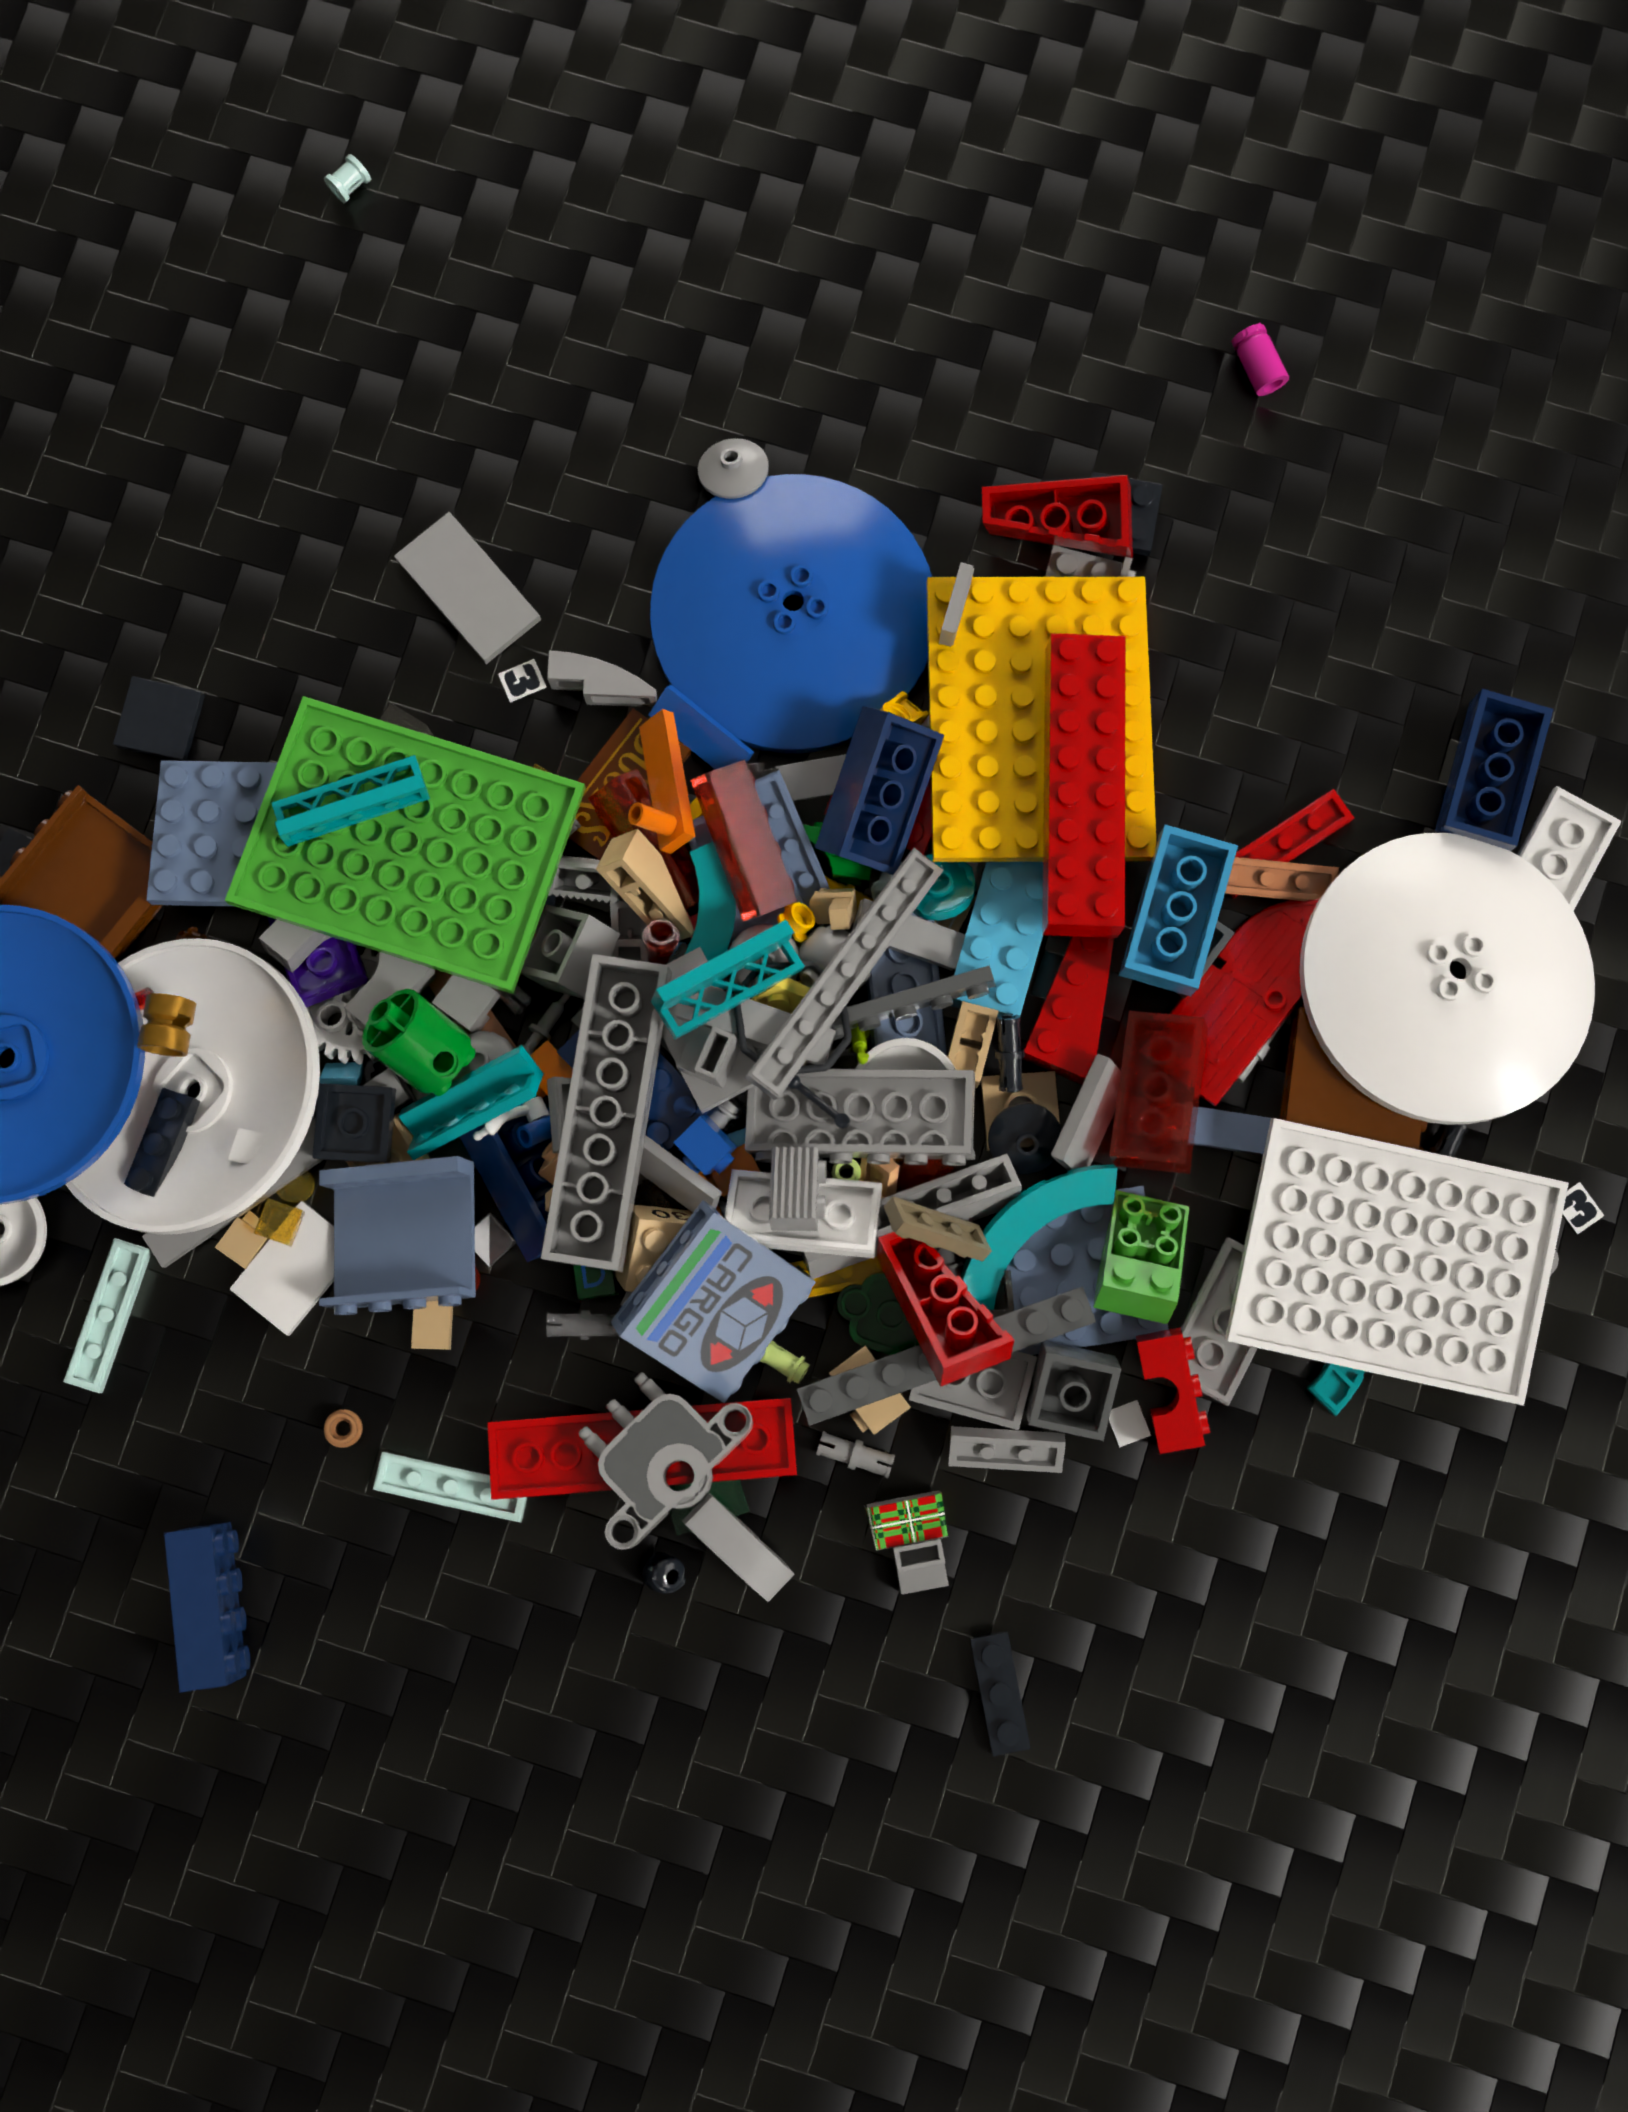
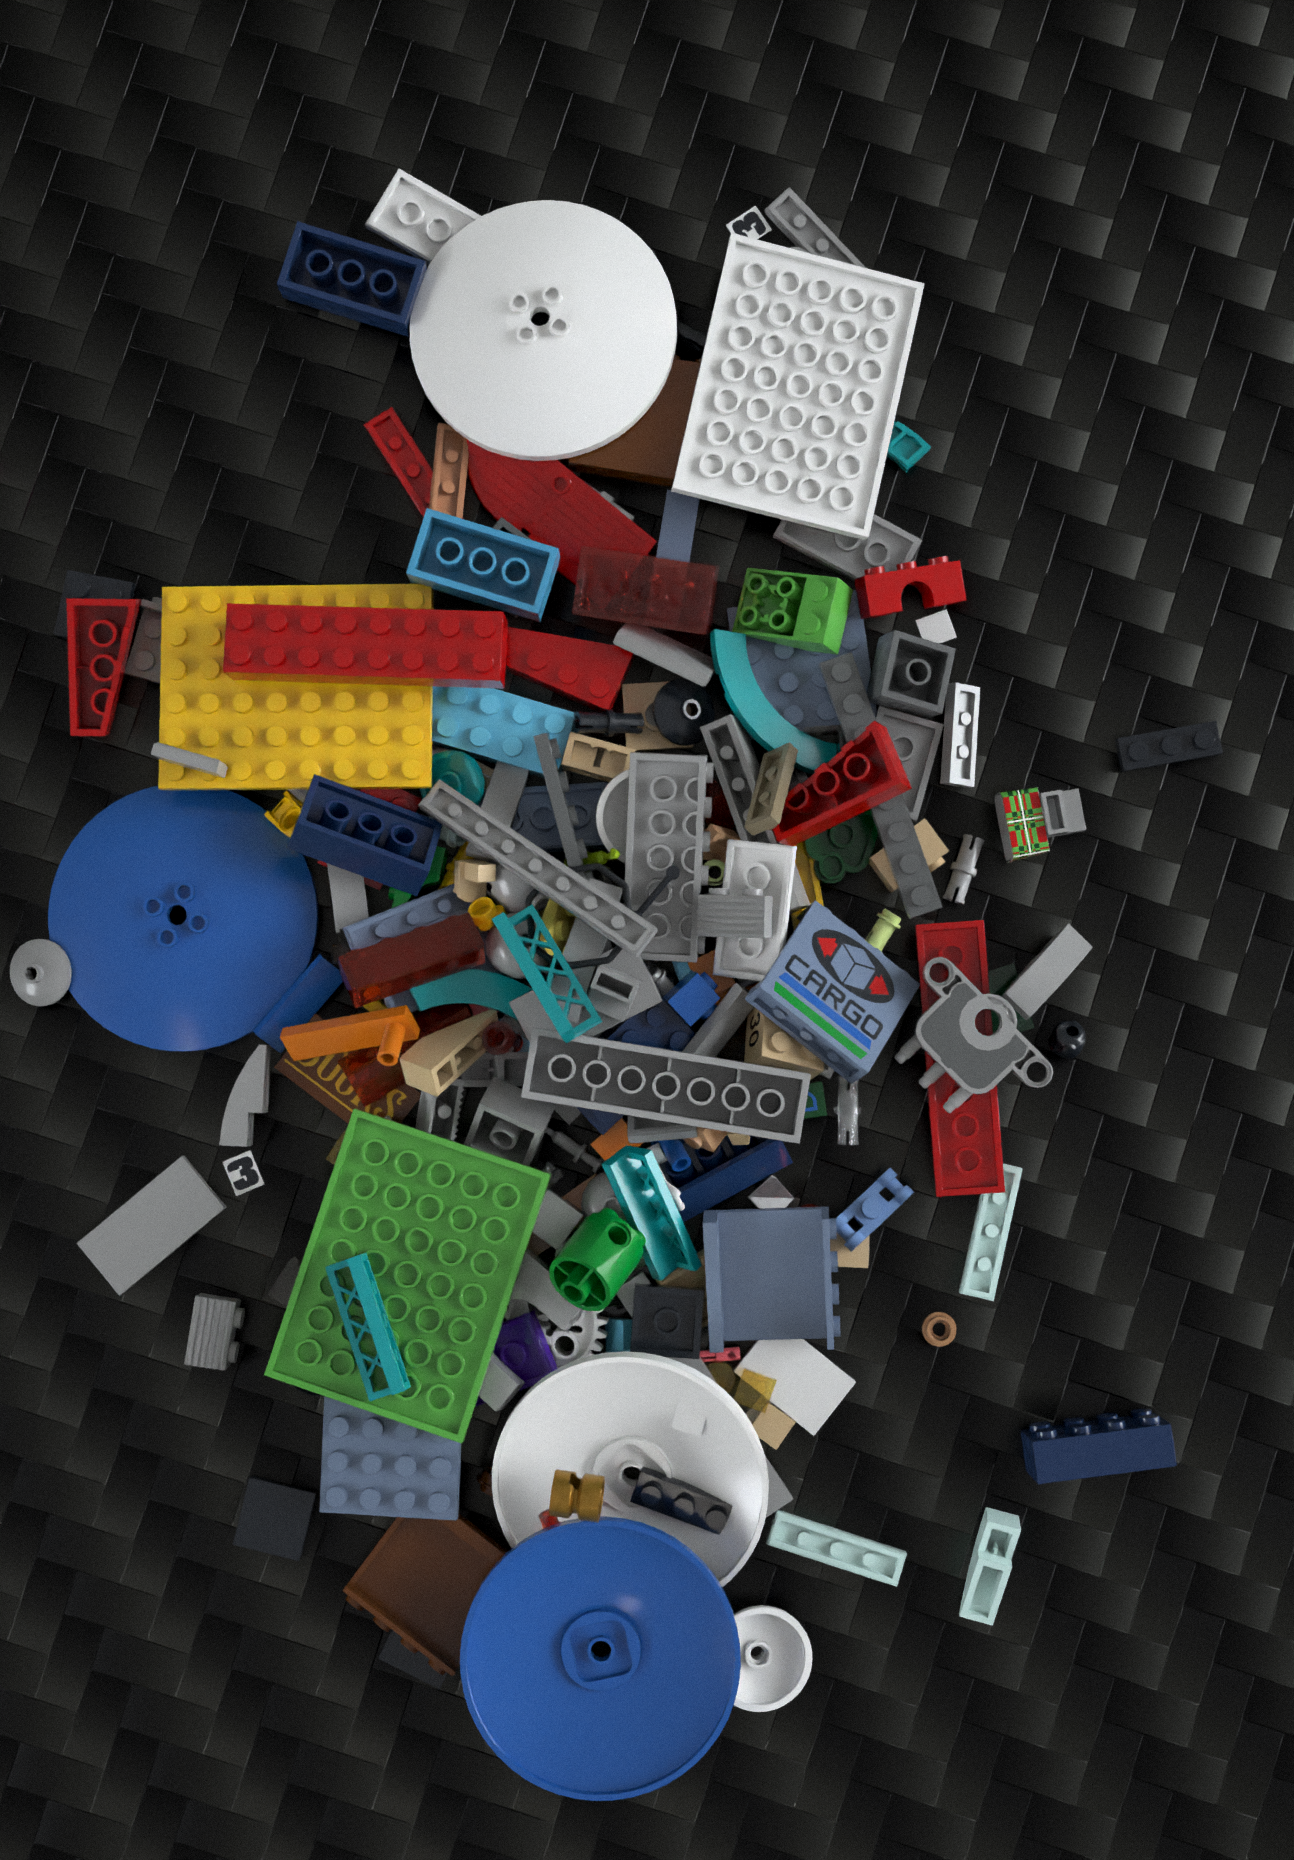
camera: 90 degrees left, 5 degrees up
none -> light grey brick [184,1293,245,1370]
none -> coral pin [699,1346,741,1362]
none -> light grey tile [765,187,866,268]
none -> medium blue plate [836,1168,914,1252]
none -> light aqua slope [959,1507,1021,1625]

